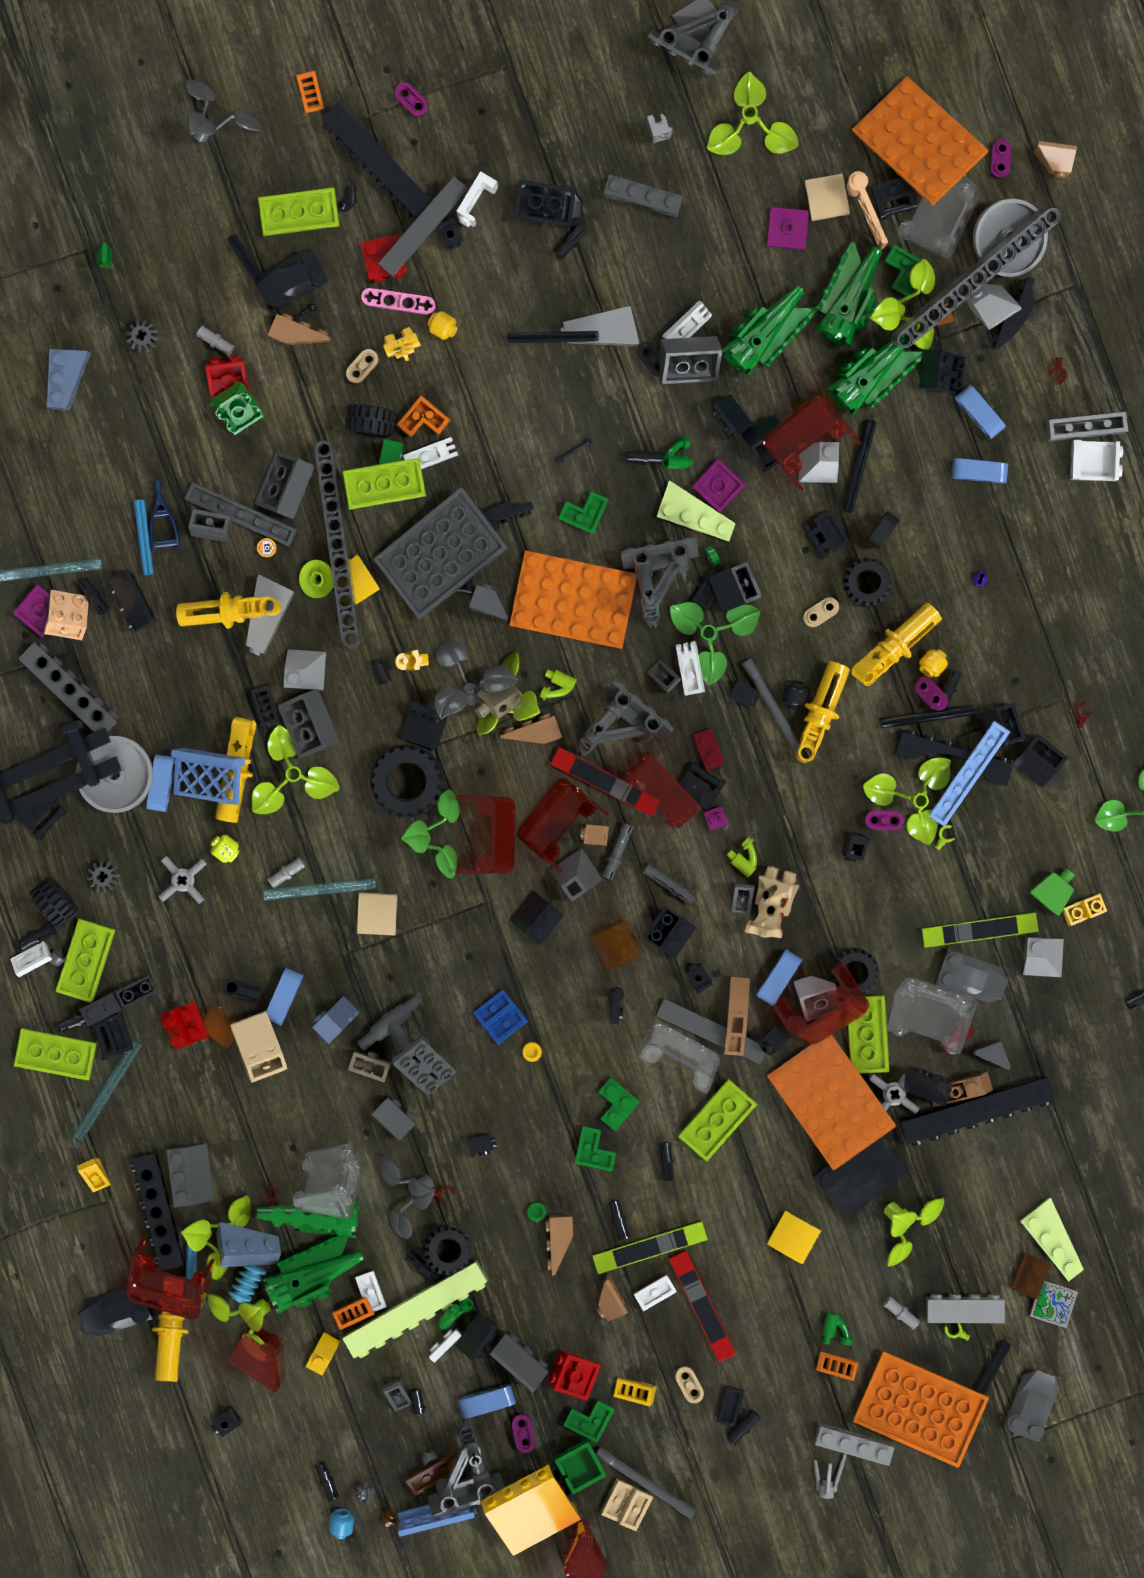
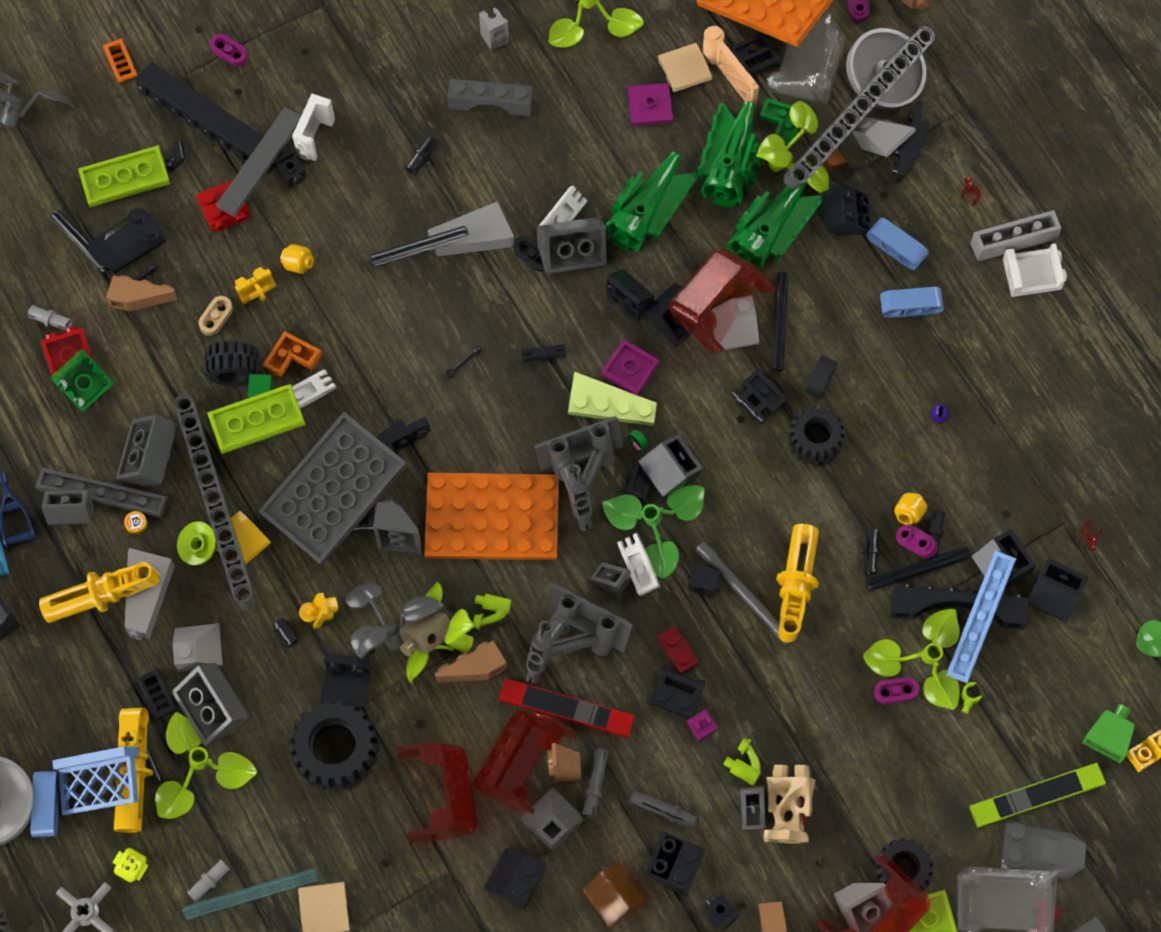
camera: 10 degrees left, 20 degrees down
bright pink beam [361,288,436,315] -> none
bright green plant [401,789,460,879] -> none
black slope [513,179,584,227] -> none
green plate [558,491,609,534] -> none
clear red windscreen [626,752,702,829] -> none
green plant [662,436,694,469] -> none
medium blue beam [756,949,802,1006] -> none
black head [782,680,809,710] -> none
tan plate [803,598,839,627] -> none
black brick [841,831,870,862] -> none
yellow piece [852,603,942,686] -> none
light grey slope [1023,937,1064,977] -> none
none -> black pin [862,529,880,575]

